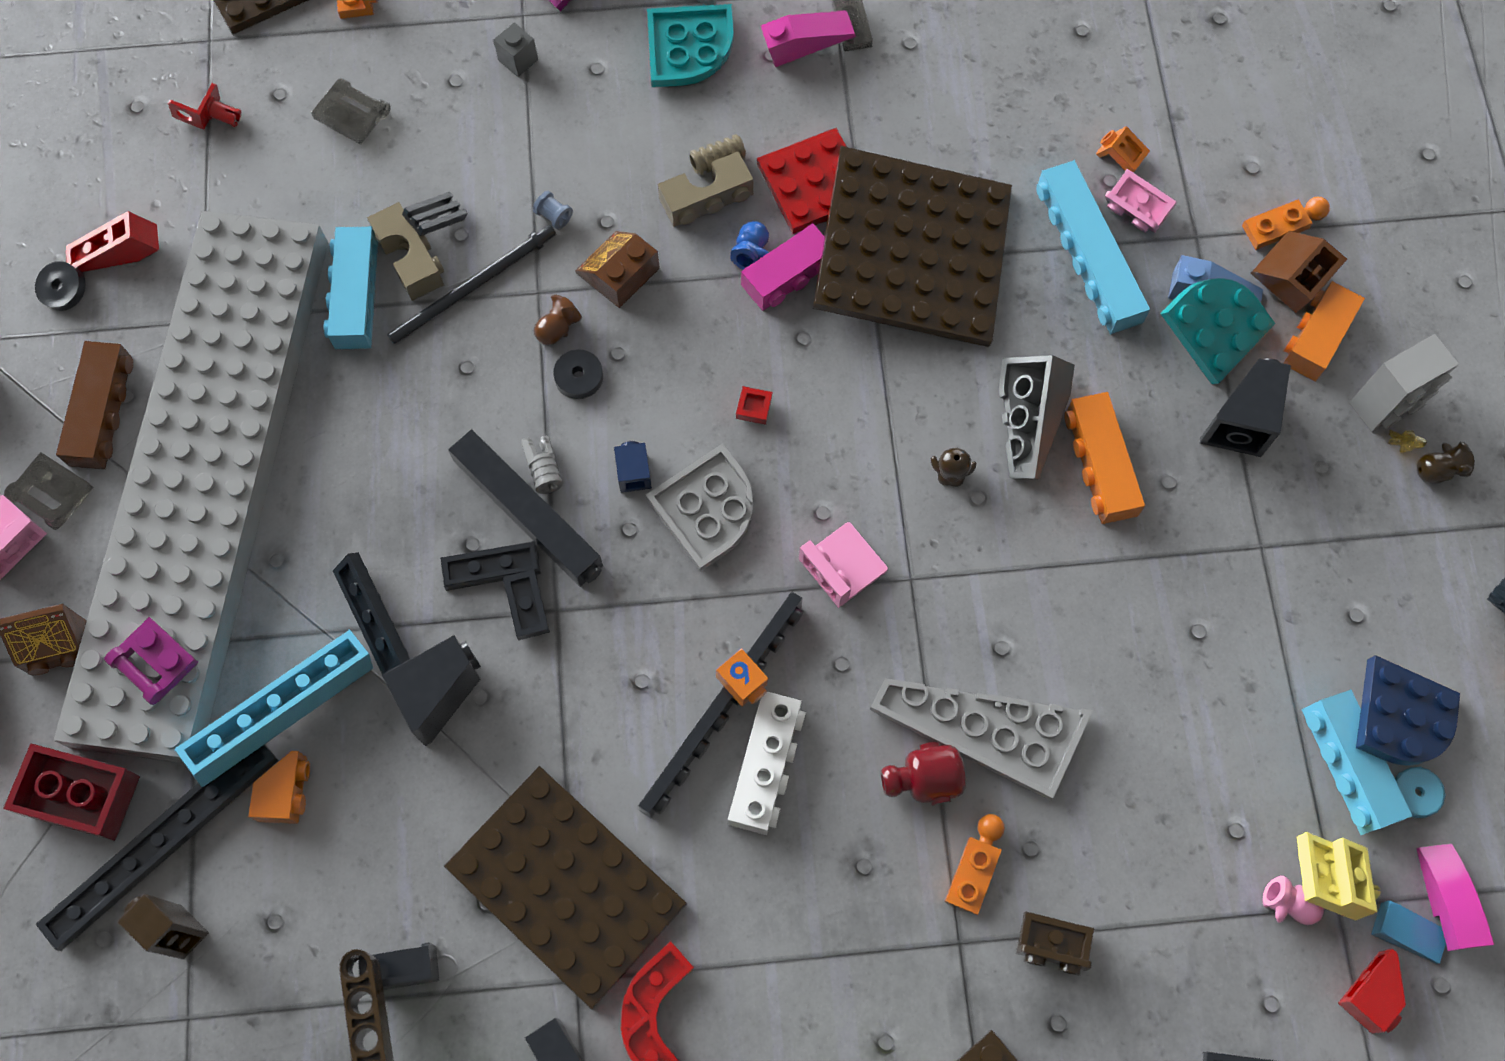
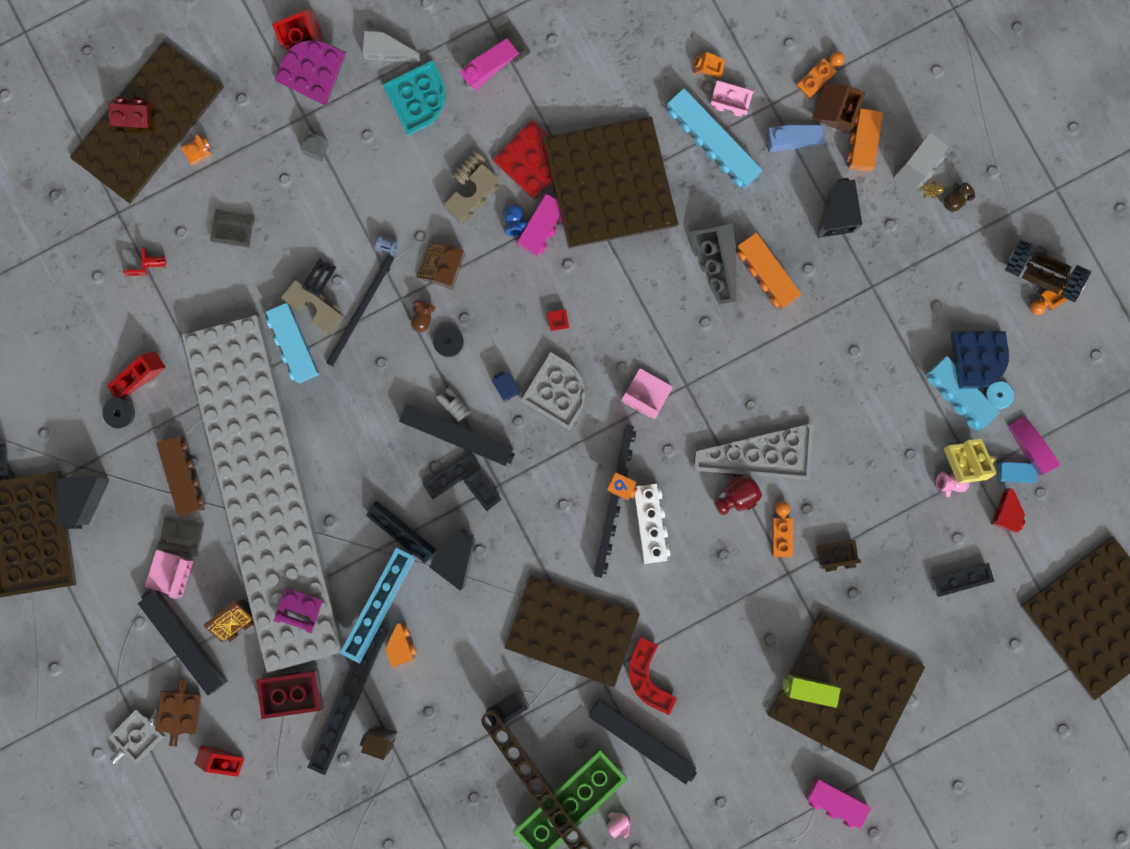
camera: 20 degrees left, 15 degrees up
dark brown animal [931,448,977,487] -> none
teal plate [1160,278,1276,384] -> none

